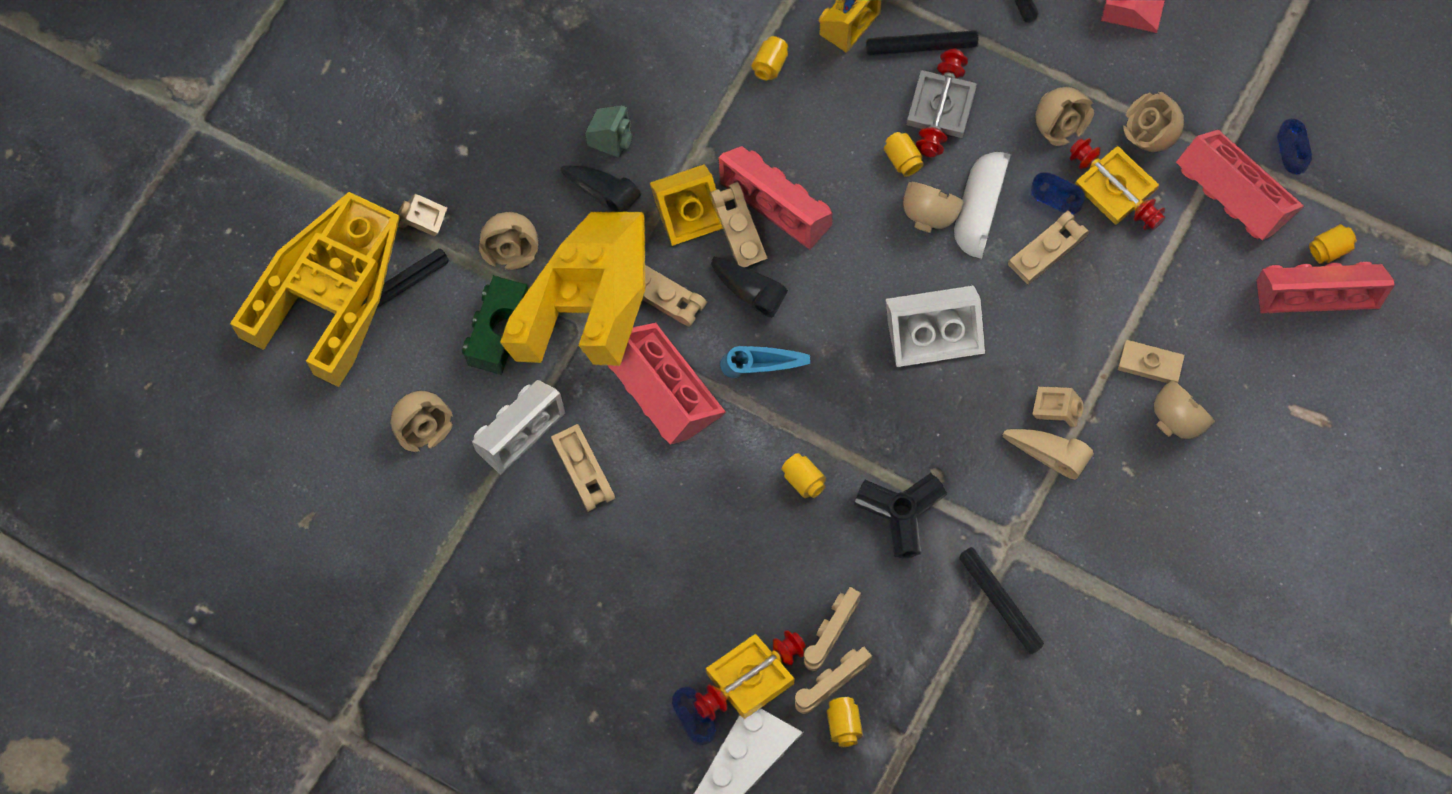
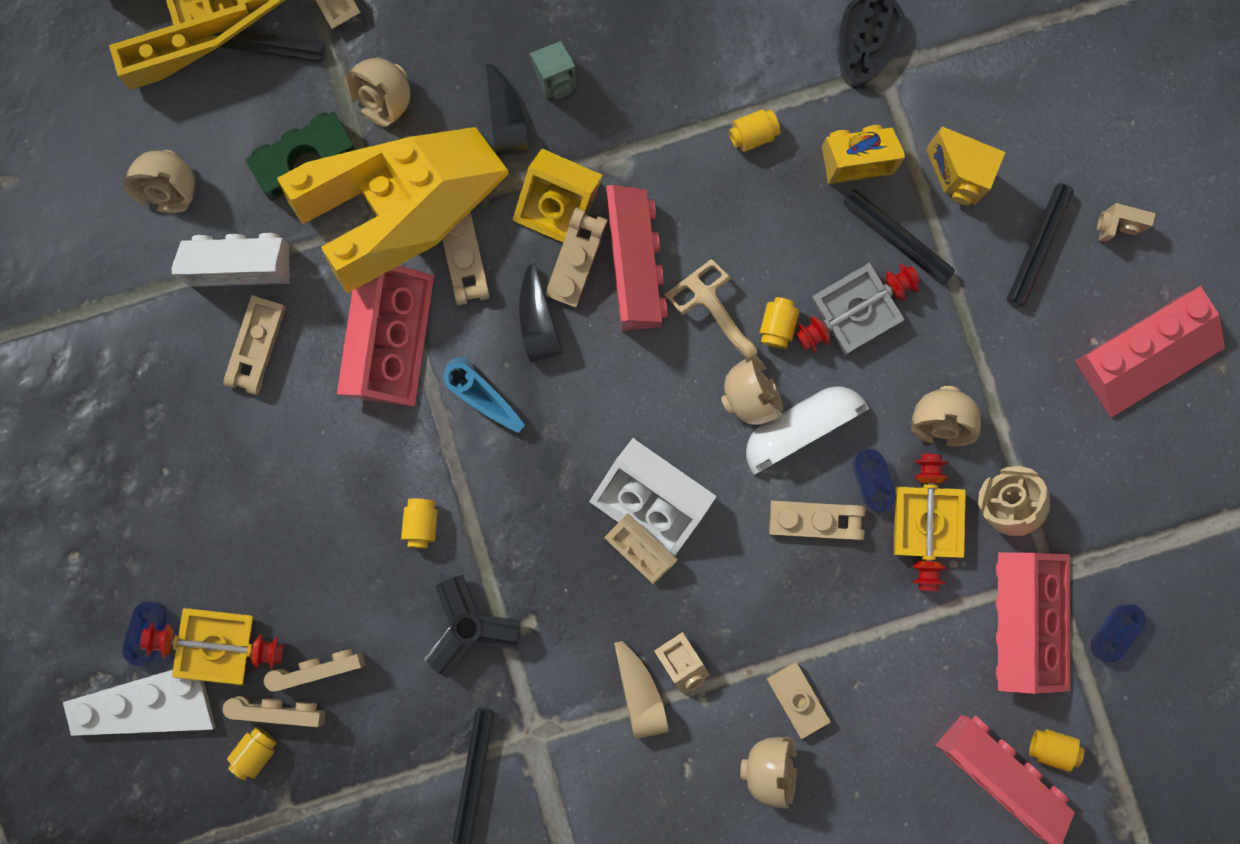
camera: 40 degrees right, 15 degrees up
none -> tan plate [604,513,677,584]
none -> tan piece [664,259,758,358]

